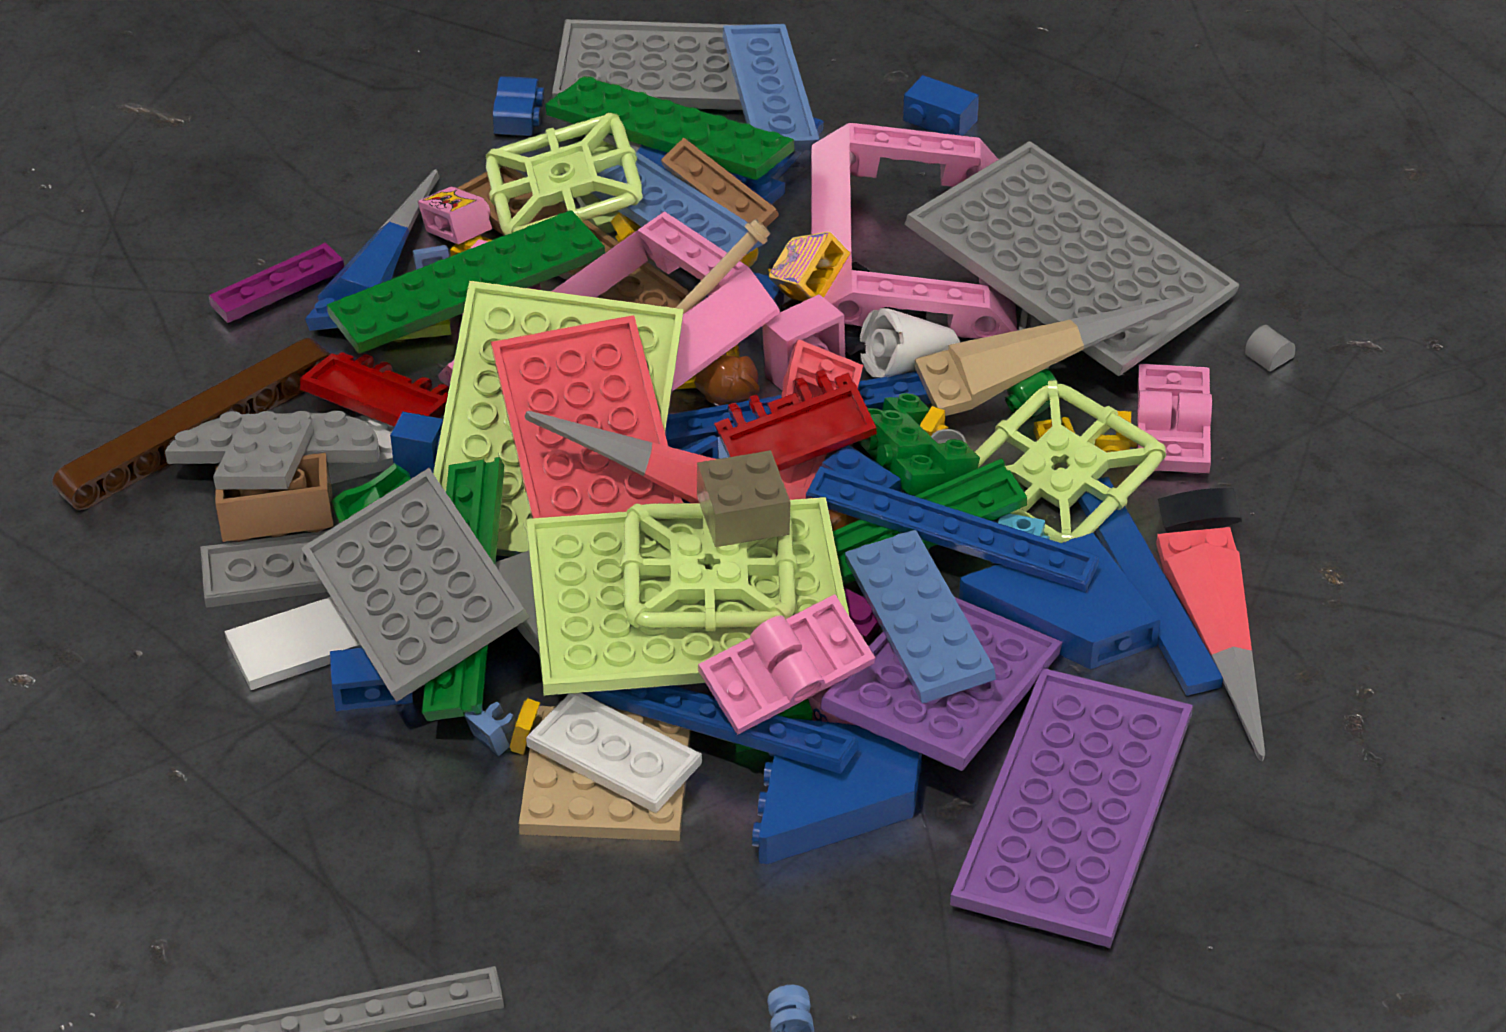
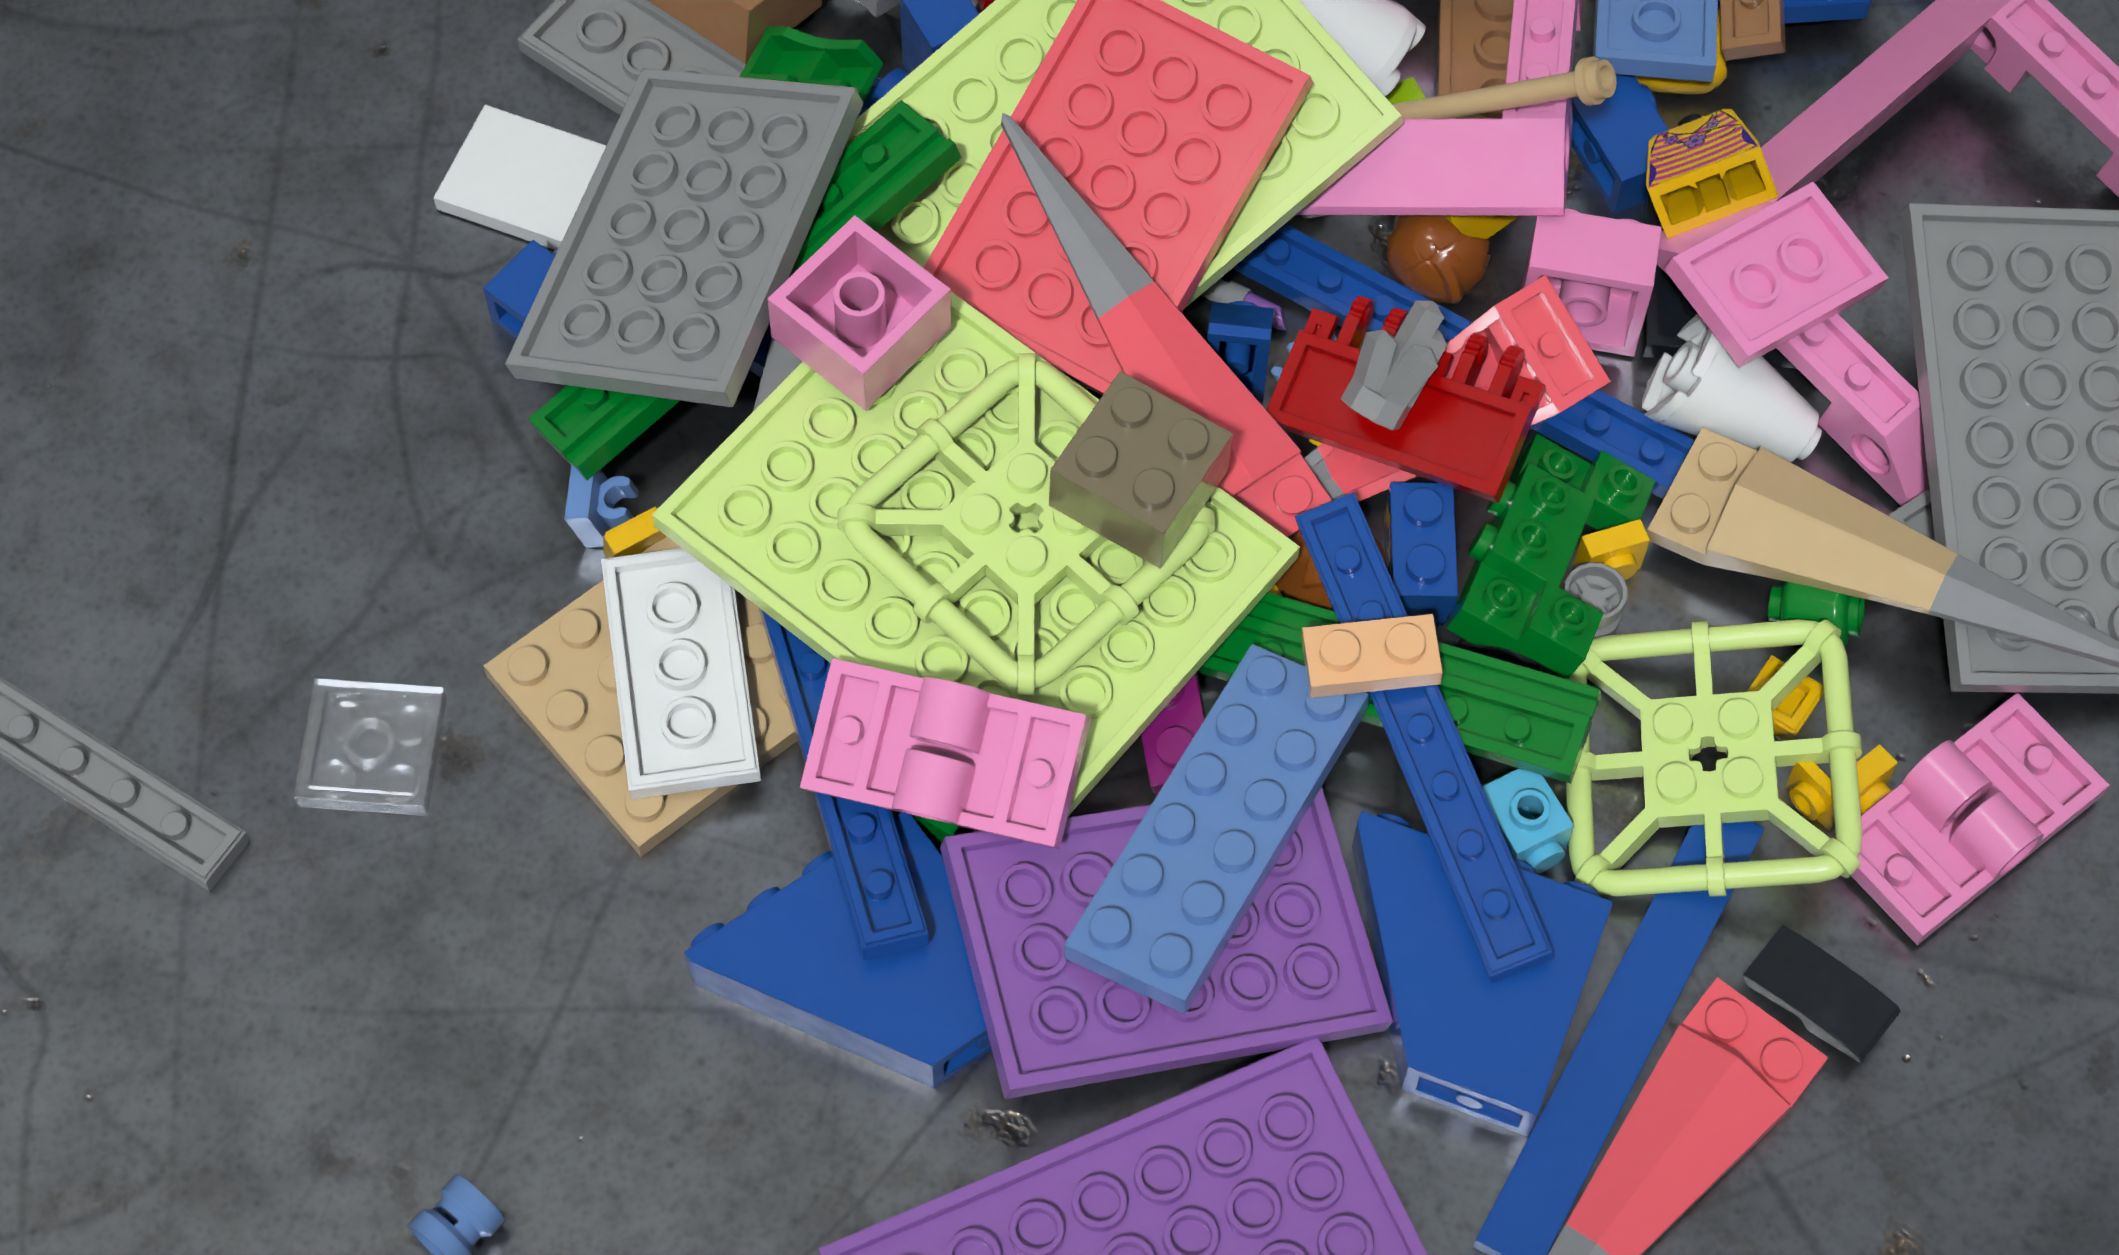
camera: 45 degrees right, 20 degrees up
none -> clear plate [293,678,447,816]
none -> bright pink brick [767,215,951,411]
none -> light nougat plate [1301,614,1443,698]
none -> light grey rock [1341,300,1447,430]
none -> bright pink plate [1664,181,1889,368]

